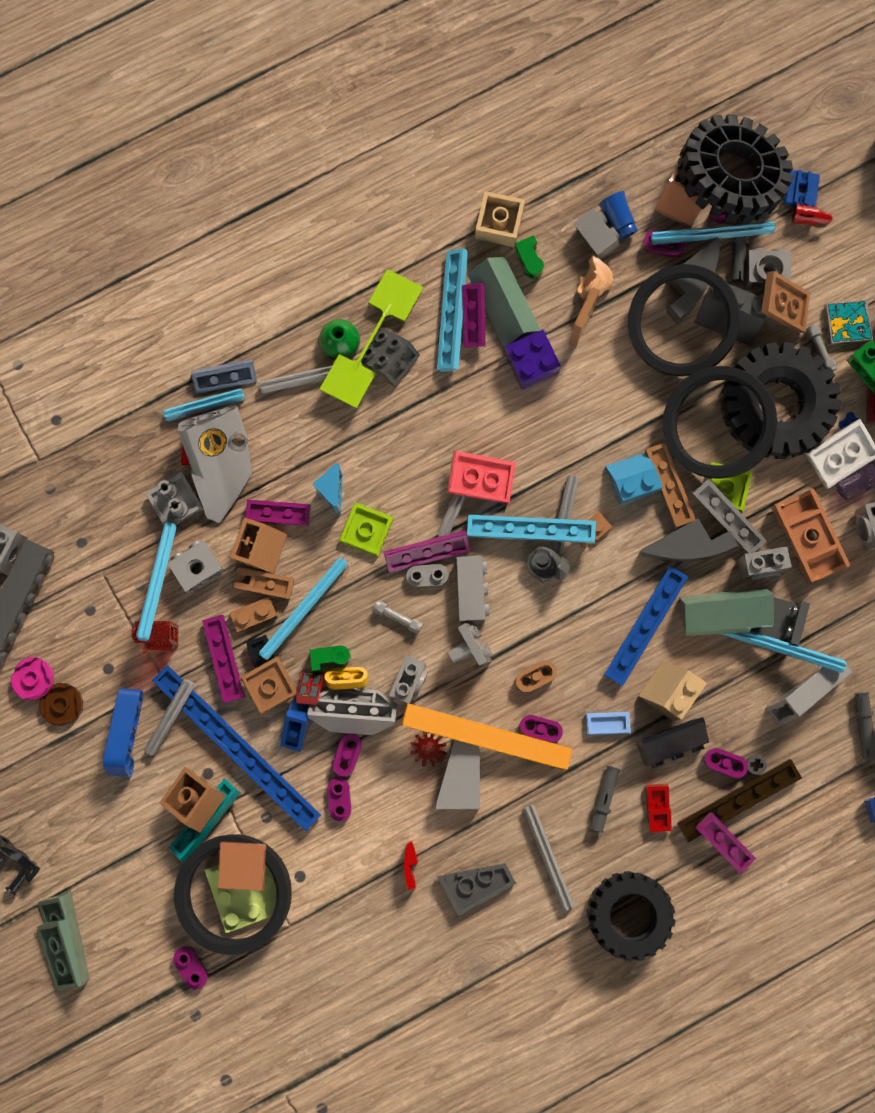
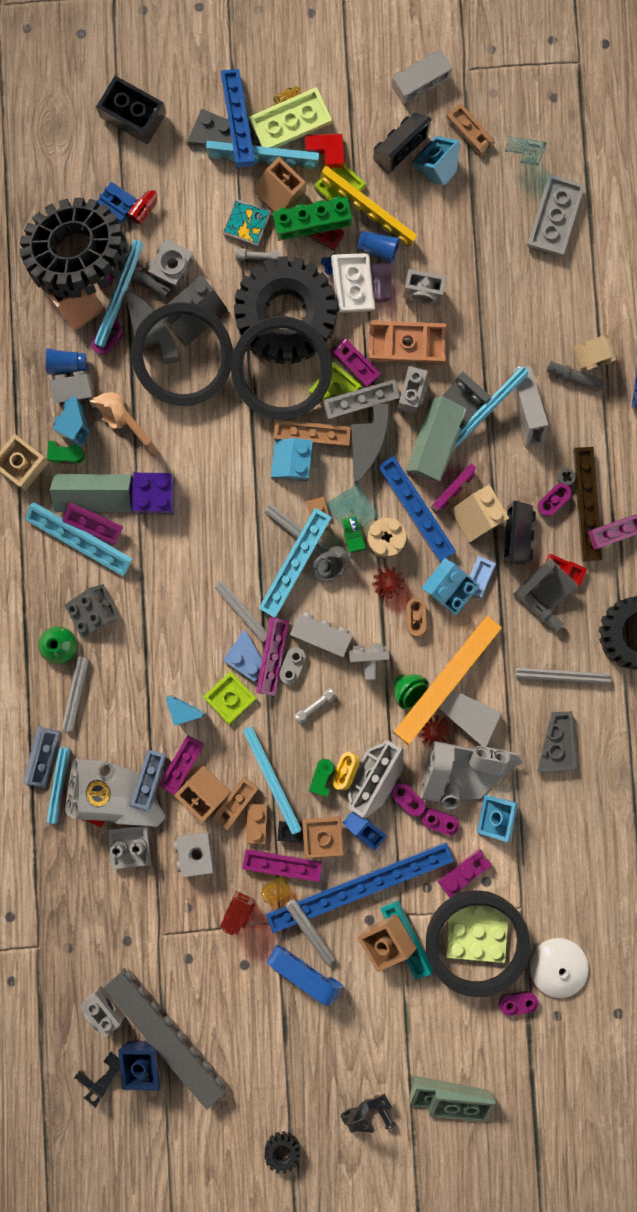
camera: 70 degrees left, 5 degrees up
dark pink tile [11,657,54,700] -> none
reddish brown tile [39,683,83,726] -> none
medium azure axle [136,522,177,641] -> none
nougat tile [218,842,266,891] -> none
tile [296,671,324,705] -> none
lime hinge [319,269,424,409] -> none
light grey brick [389,655,428,704] -> none
red slope [404,841,419,890] -> none
coral tile [447,451,516,504] -> none
magenta plate [520,715,563,743] -> none
medium nougat plate [761,271,810,333] -> none
none -> dark azure slope [53,395,90,447]
none -> sand blue slope [130,750,167,812]
none -> medium blue wing [223,630,262,682]
none -> clear yellow brick [260,876,292,906]
none -> clear light blue tile [326,484,379,526]
none -> magenta plate [330,337,381,388]
none -> green leg [342,516,366,554]
none -> tan brick [367,518,406,558]
none -> clear red gear [372,566,405,599]
none -> green piece [393,674,429,709]
none -> light grey panel [420,741,522,809]
none -> dark azure slope [421,558,480,616]
none -> magenta plate [431,463,477,512]
none -> magenta plate [437,849,492,898]
none -> dark azure slope [477,795,518,842]
none -> dark grey bracket [520,558,577,610]
none -> white dish [530,938,589,998]

